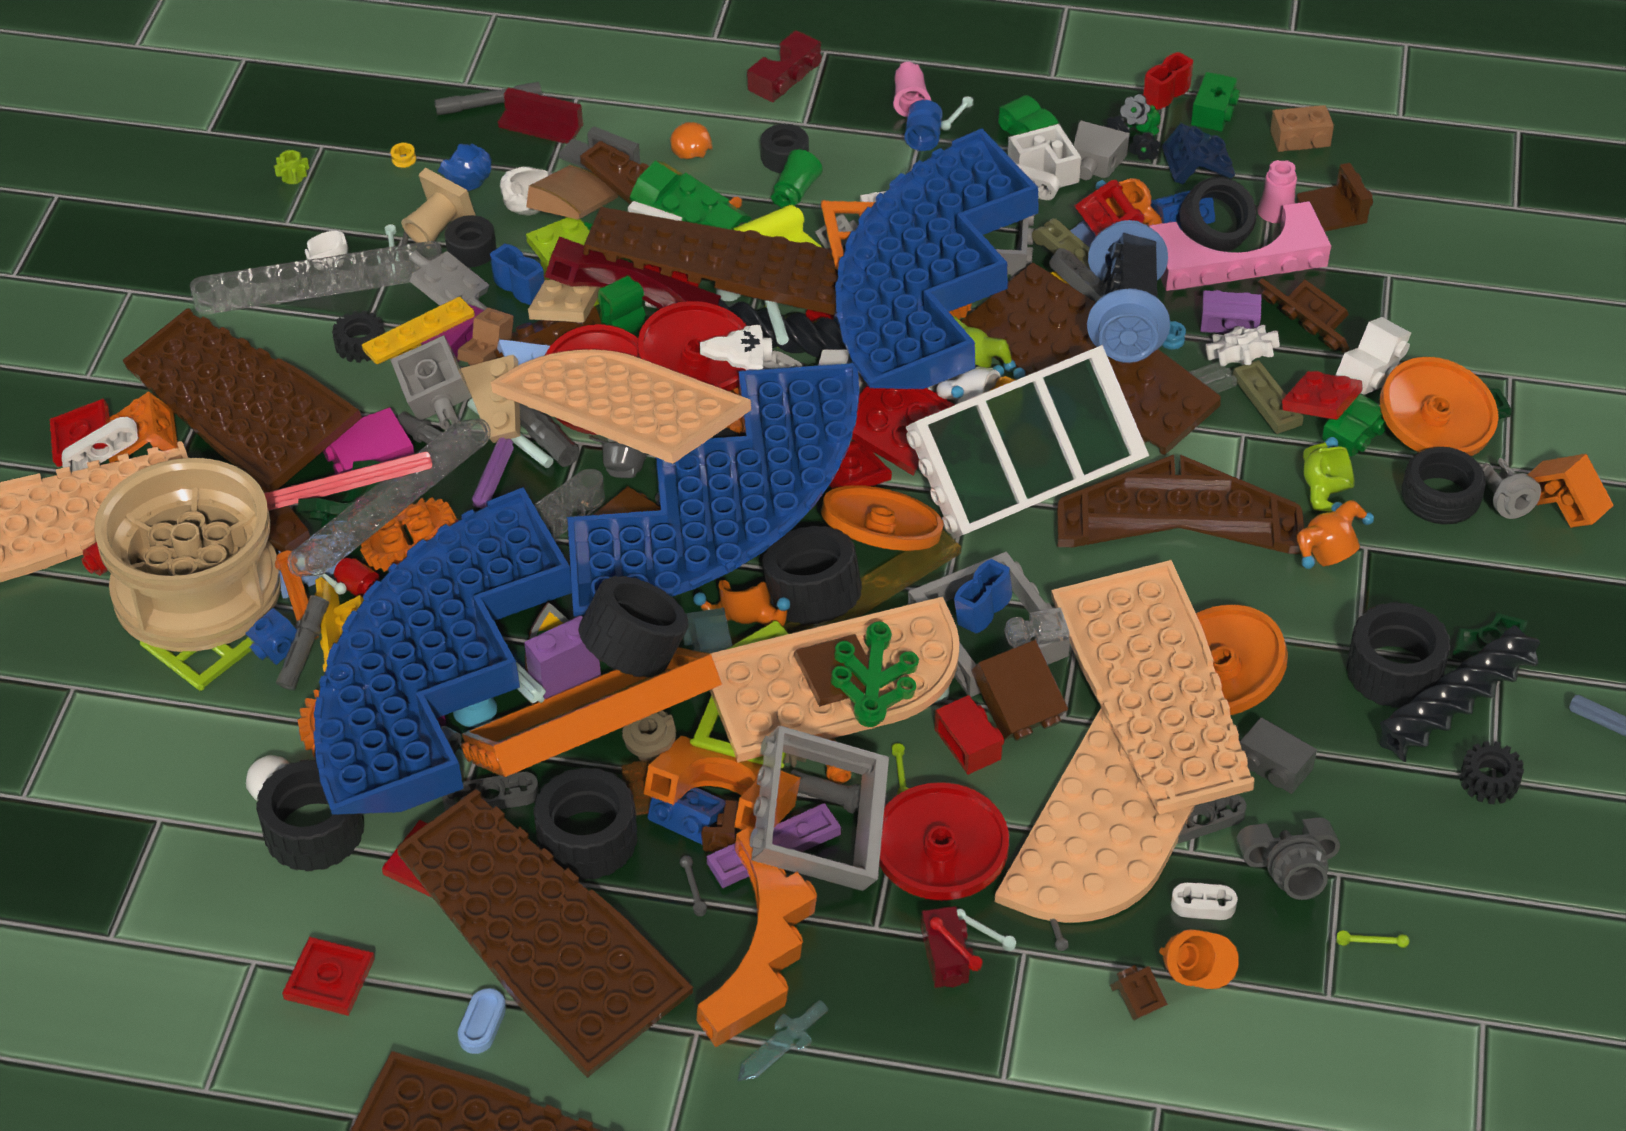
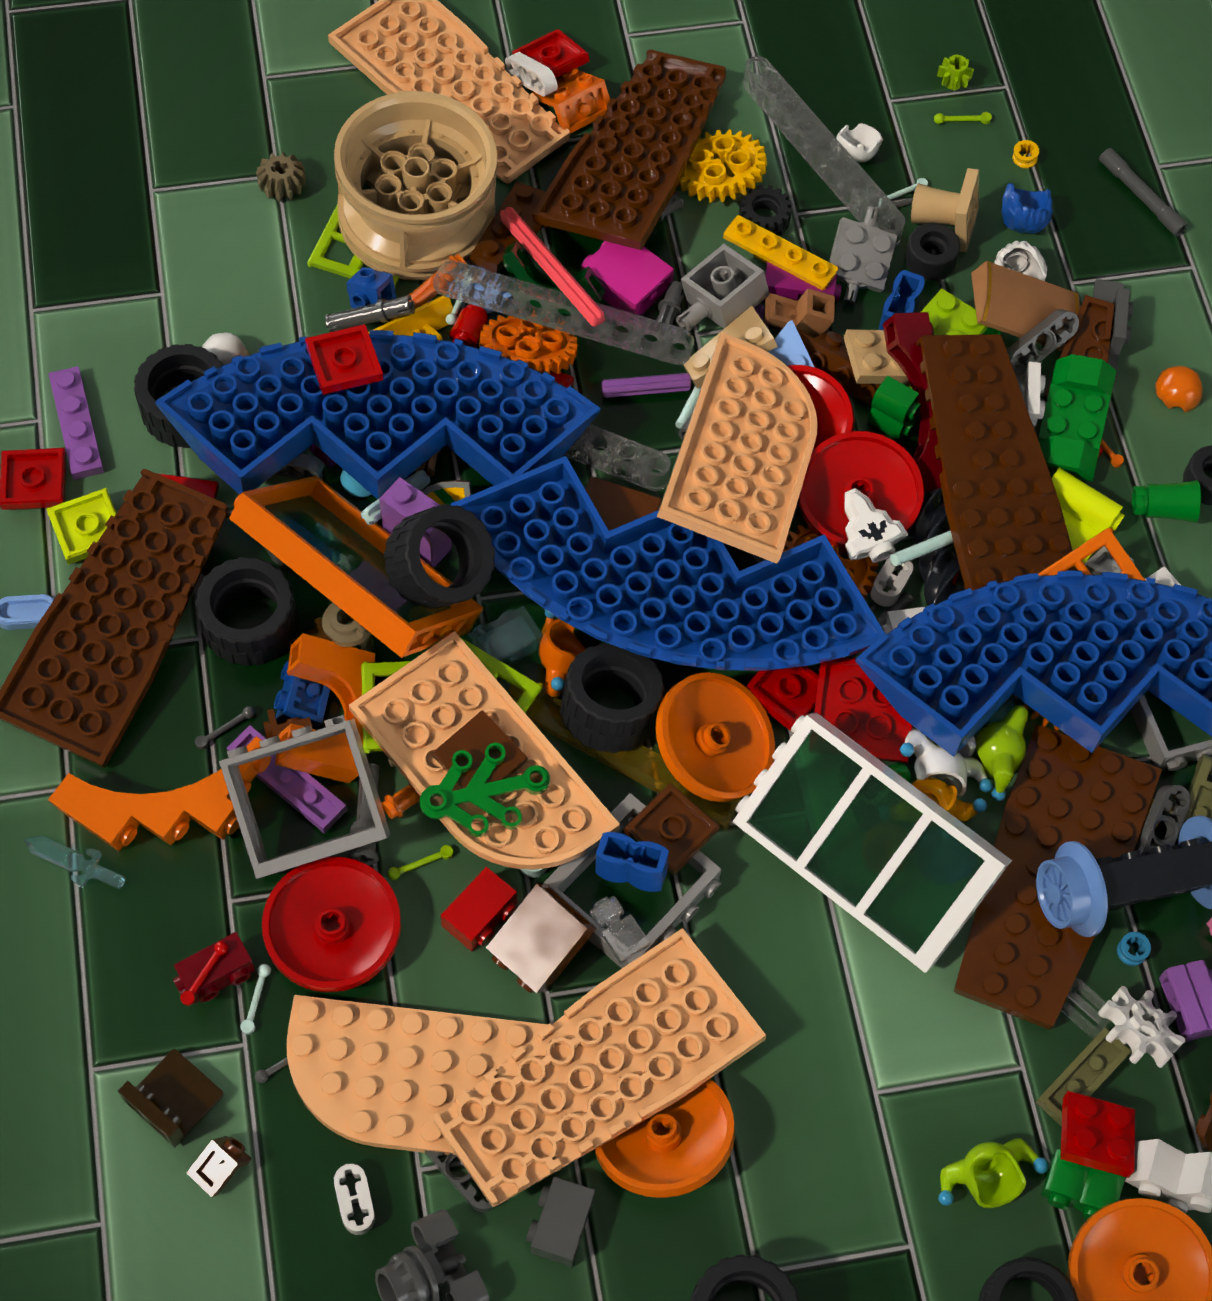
camera: 65 degrees right, 15 degrees up
dark red panel [498,87,583,144] -> none
reddish brown wing [1057,454,1304,554] -> none
orange piece [1159,930,1239,989] -> none
orange piece [1297,500,1374,569] -> none
none -> neon yellow plate [46,488,117,565]
none -> medium lavender plate [48,366,104,480]
none -> dark brown bracket [118,1049,224,1148]
none -> dark tan gear [256,151,306,202]
none -> red plate [305,324,383,395]
none -> reddish brown tile [624,783,720,876]
none -> yellow gear [678,129,767,203]
none -> lime hinge [934,112,992,124]
none -> dark grey beam [1007,309,1079,374]

